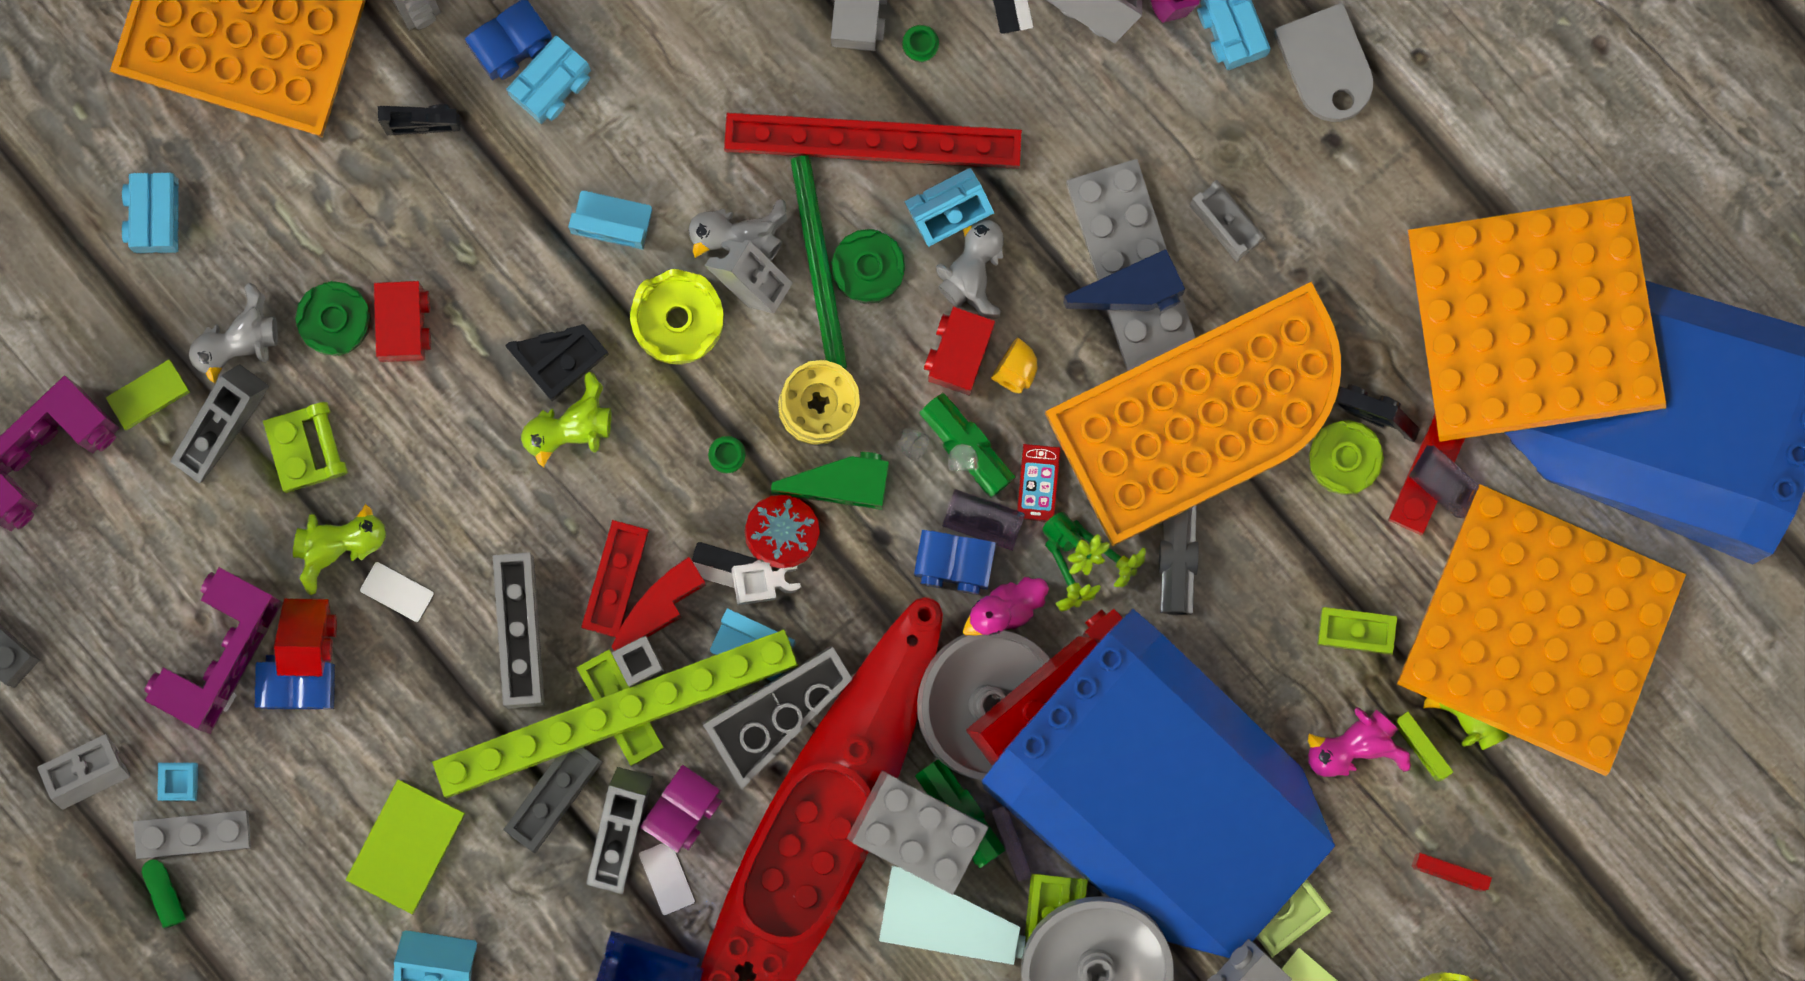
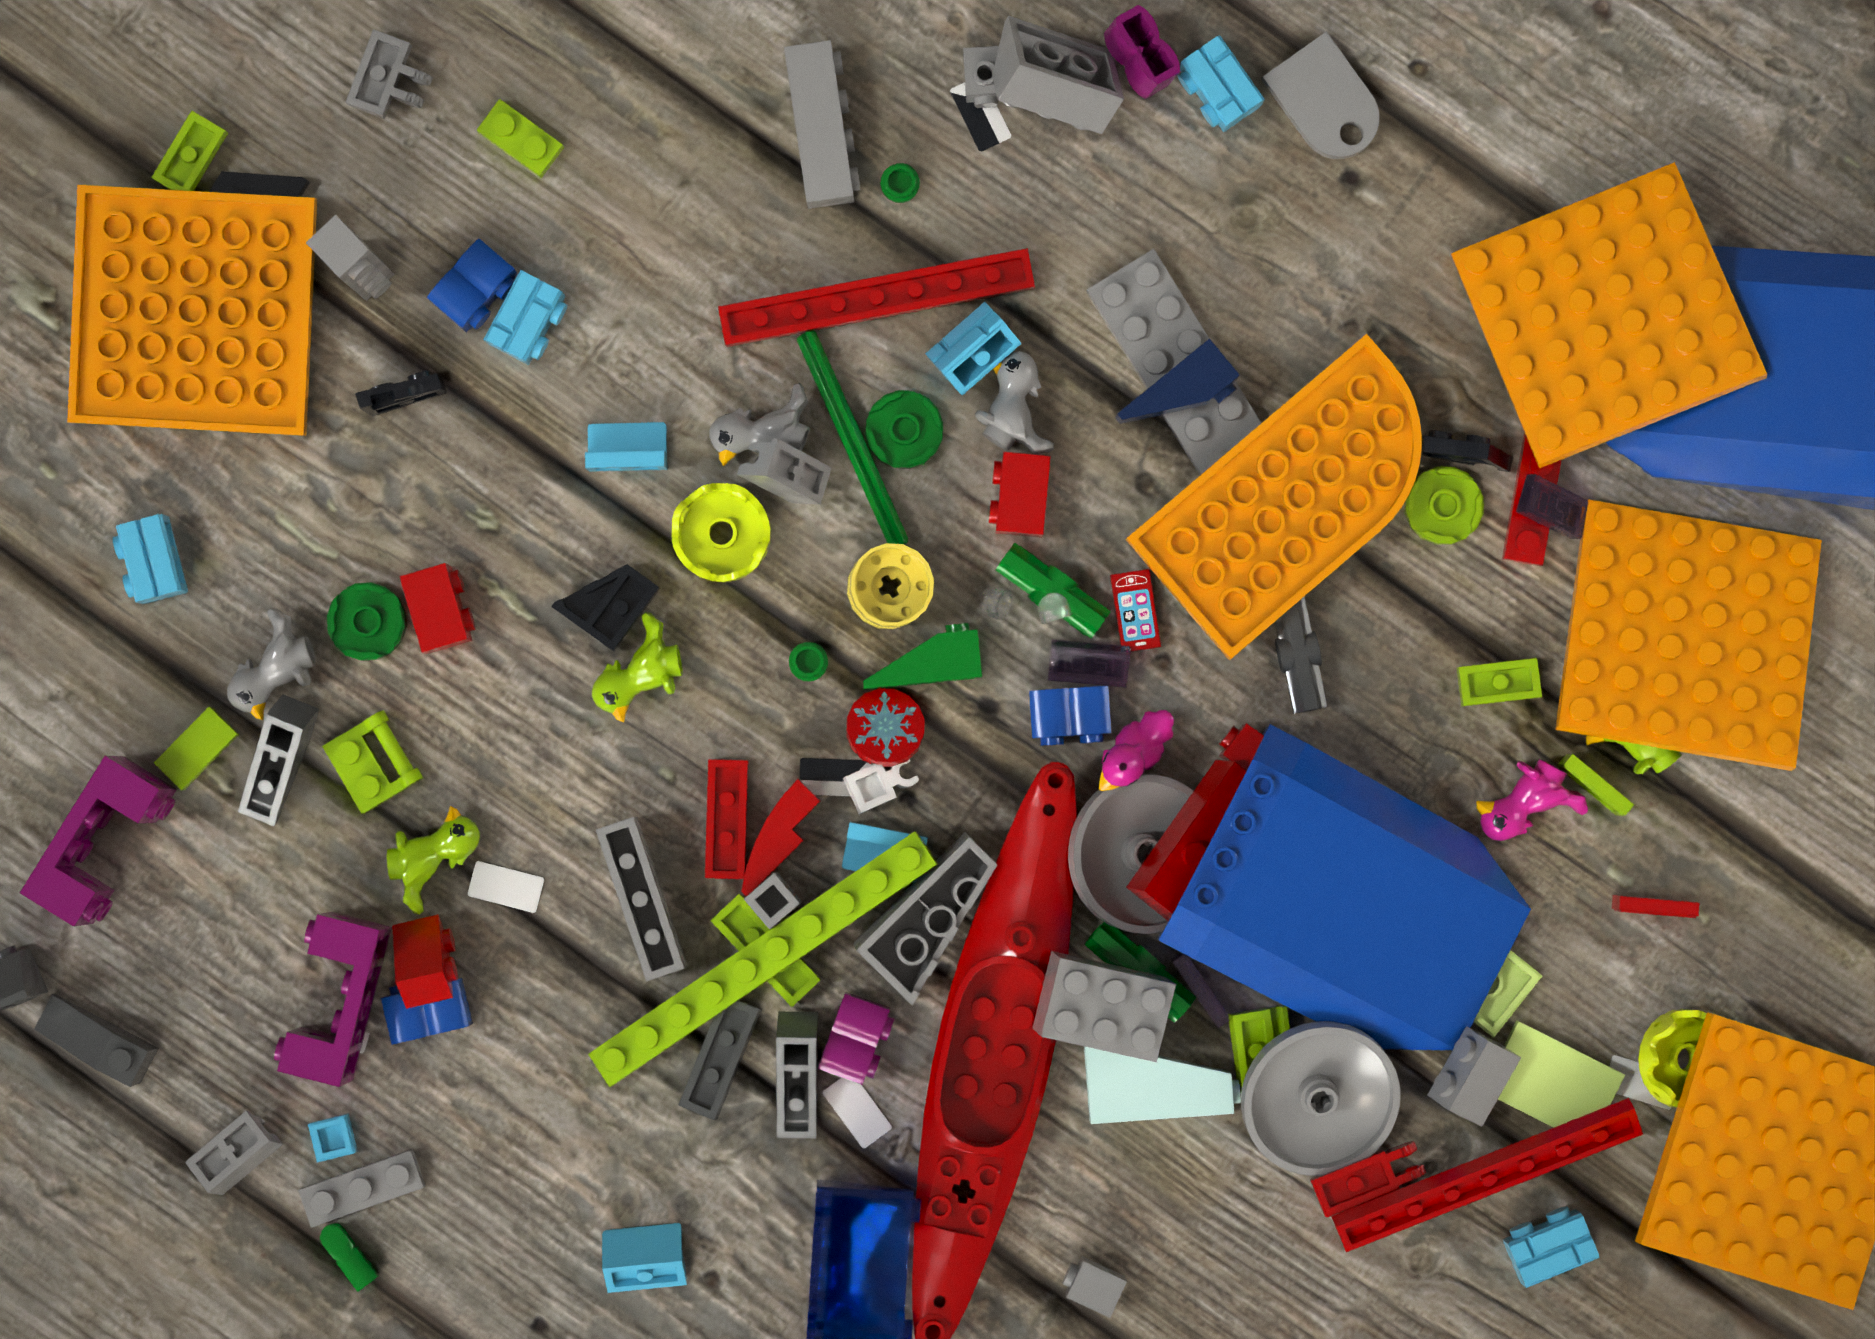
camera: 10 degrees left, 5 degrees up
lime tile [345,779,465,915] -> none
yellow piece [990,337,1038,394] -> none
plant [1042,512,1146,612] -> none
light grey hinge [1190,180,1266,262] -> none

